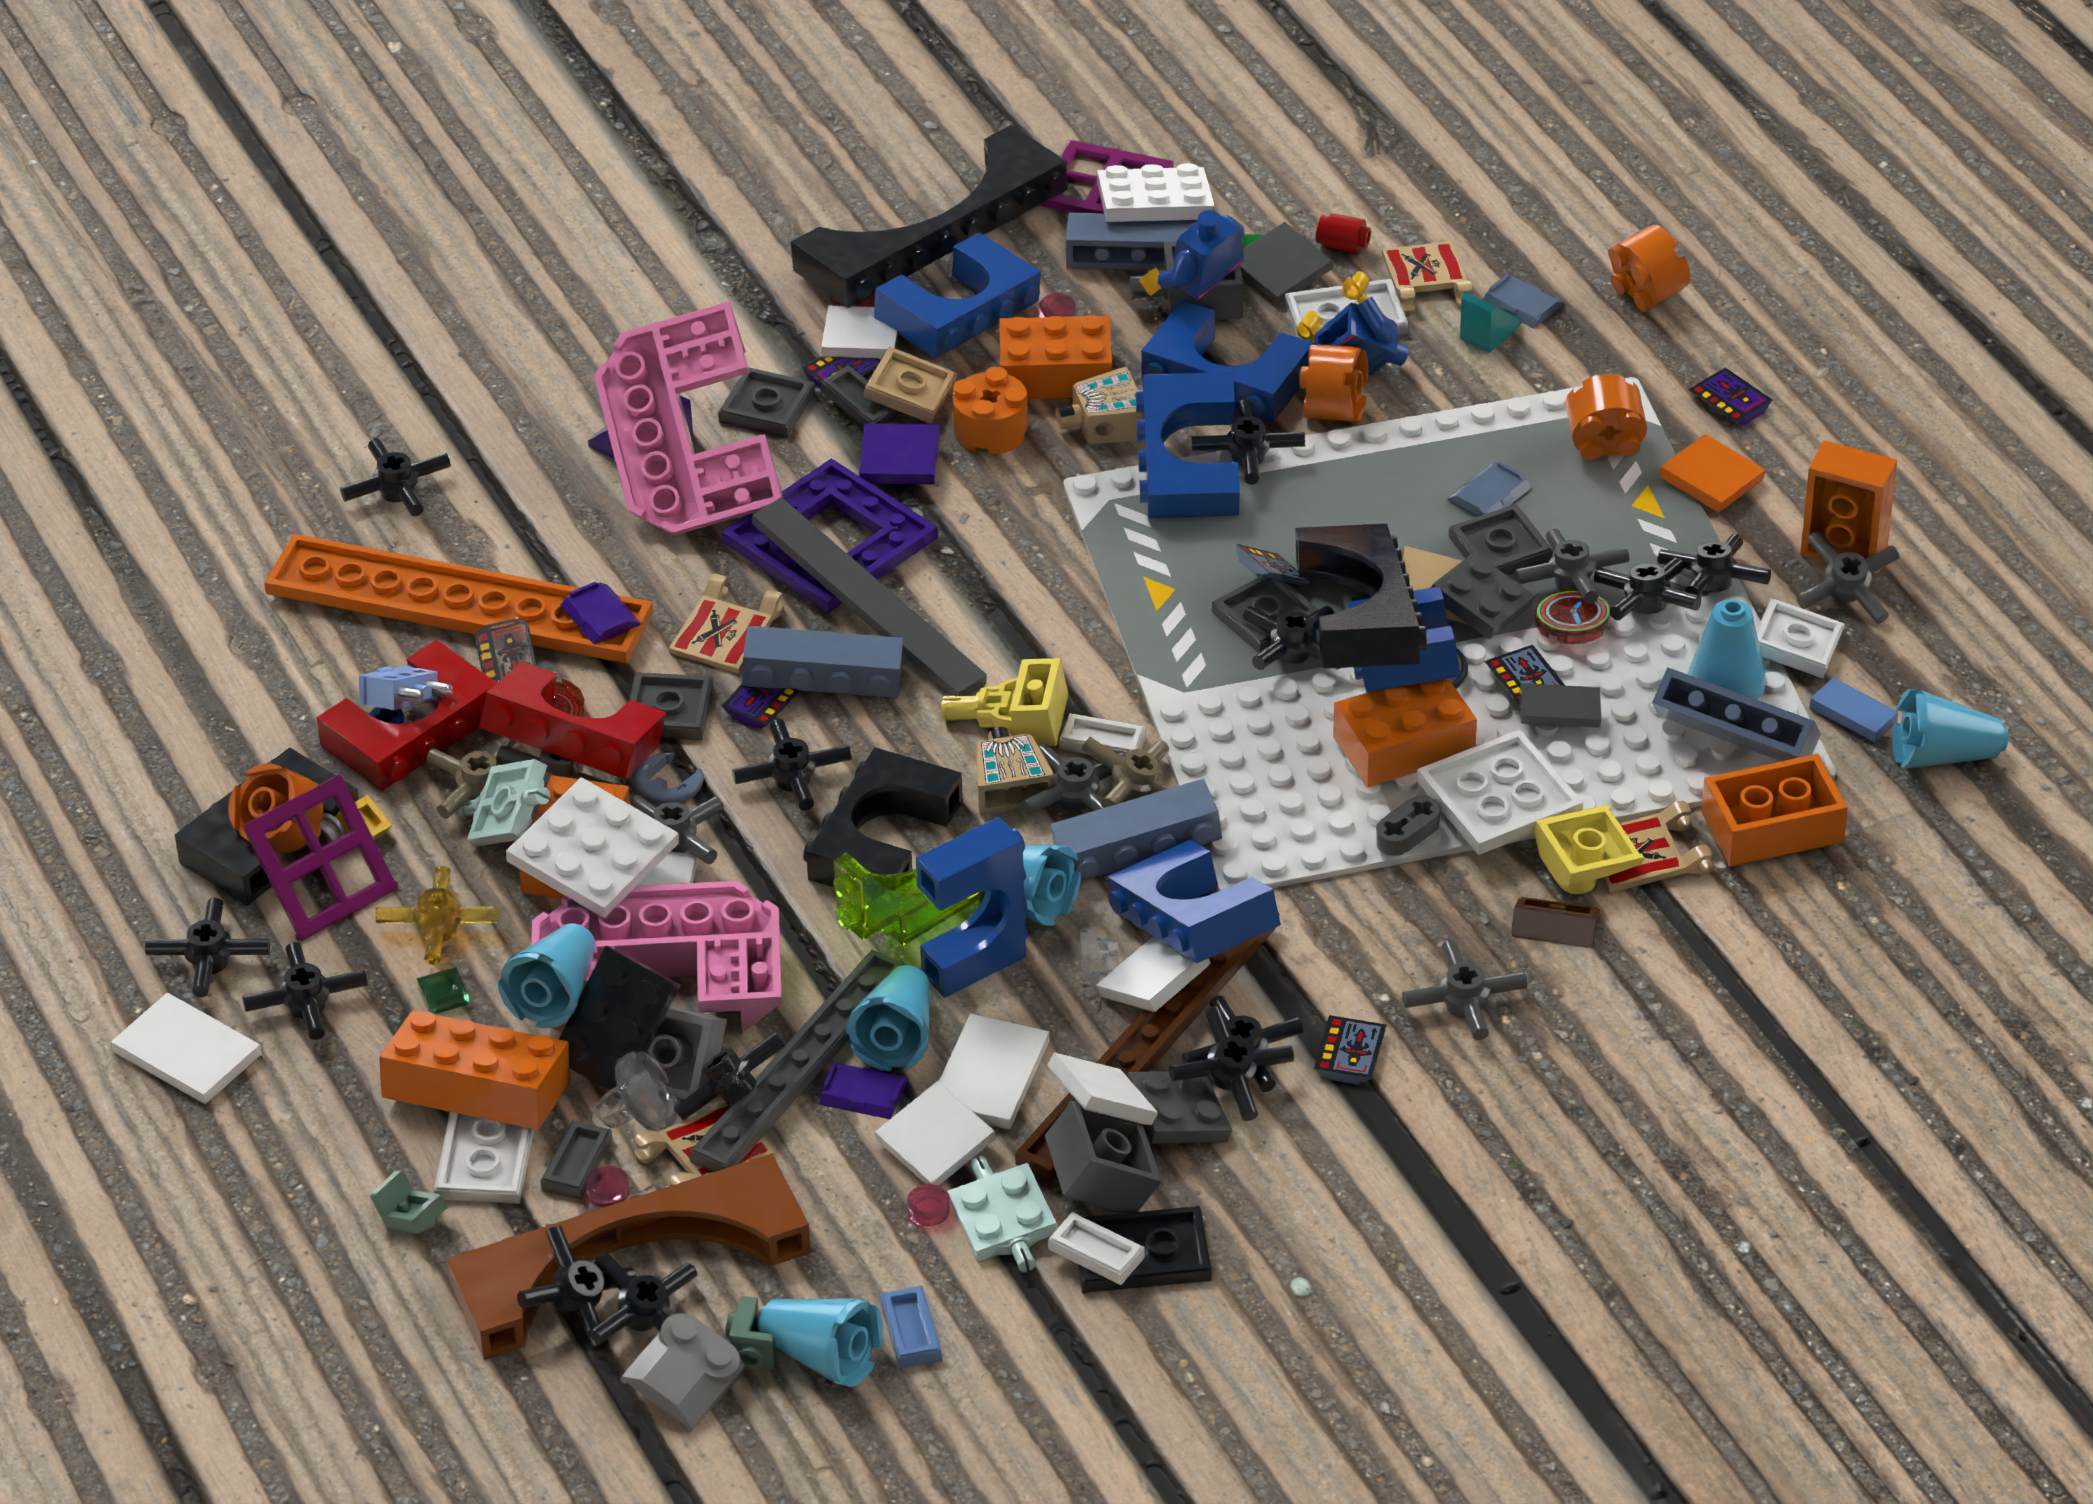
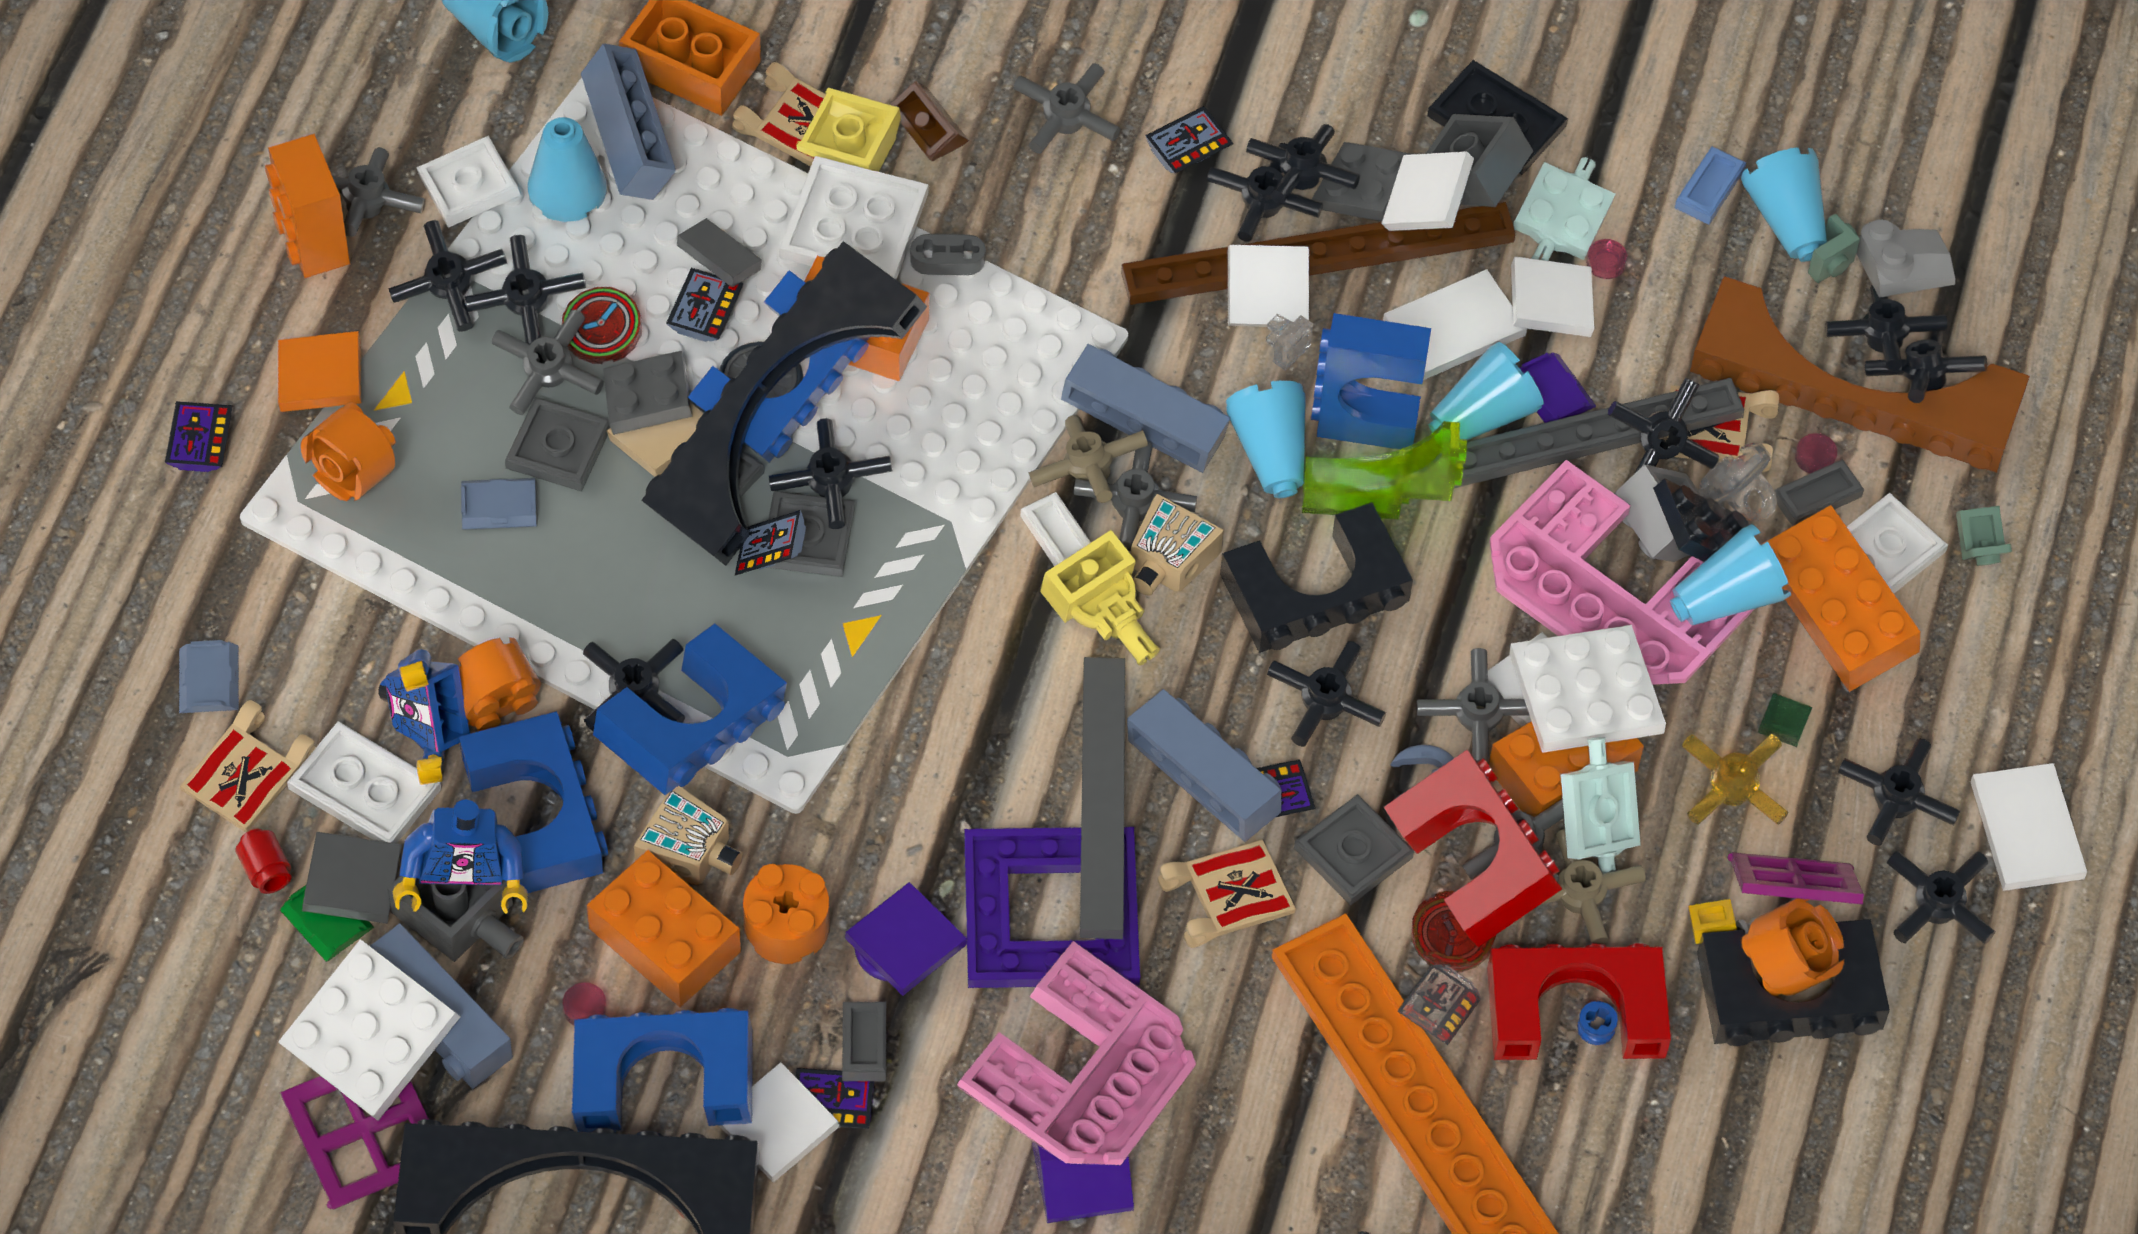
camera: 140 degrees left, 15 degrees up
light blue piece [359,666,453,710] -> none
dark purple piece [560,582,642,644] -> none
dark grey tile [718,367,815,438] -> none
tan tile [863,347,957,424] -> none
white tile [1048,1212,1145,1285] -> none
blue arch [1107,840,1281,963] -> none
teal slope [1460,292,1523,353] -> none
orange brick [1608,225,1691,312] -> none
medium blue tile [1810,677,1899,743] -> none

